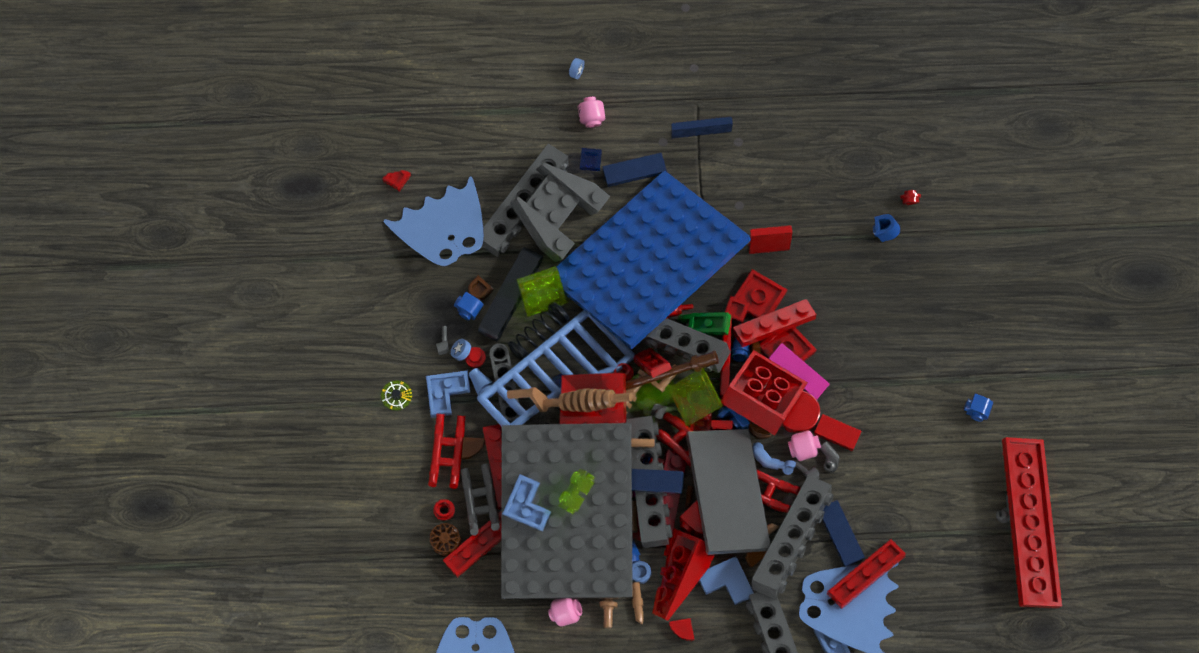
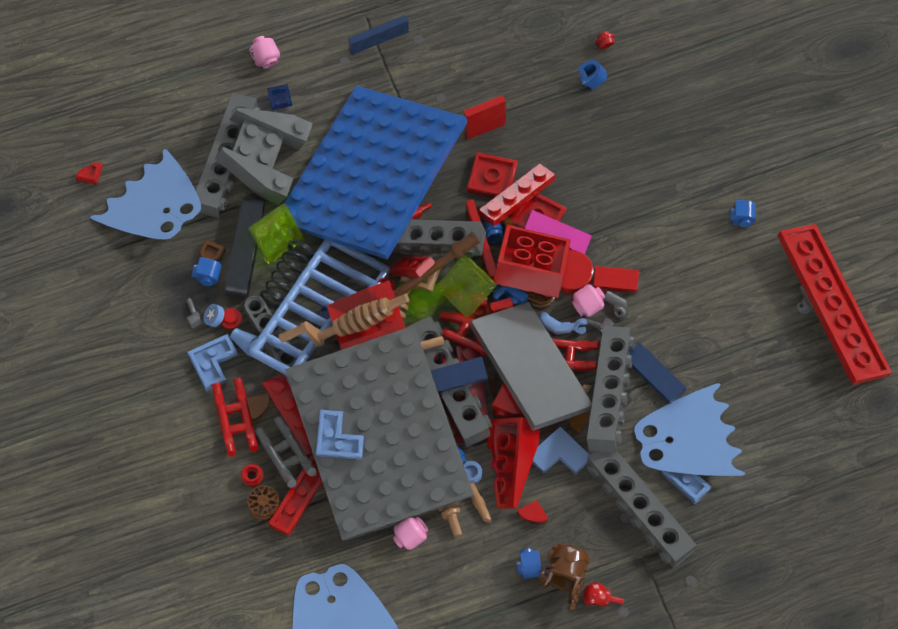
camera: 20 degrees left, 5 degrees down
clear neon green piece [381,380,412,410] -> none
clear neon green hinge [558,469,595,515] -> none
medium blue tile [569,58,584,79] -> none
dark blue tile [602,153,667,187] -> none
dark grey hand [650,403,679,419] -> none
green hinge [677,312,732,335] -> none
red tile [724,296,750,324] -> none
red tile [827,539,906,609] -> none

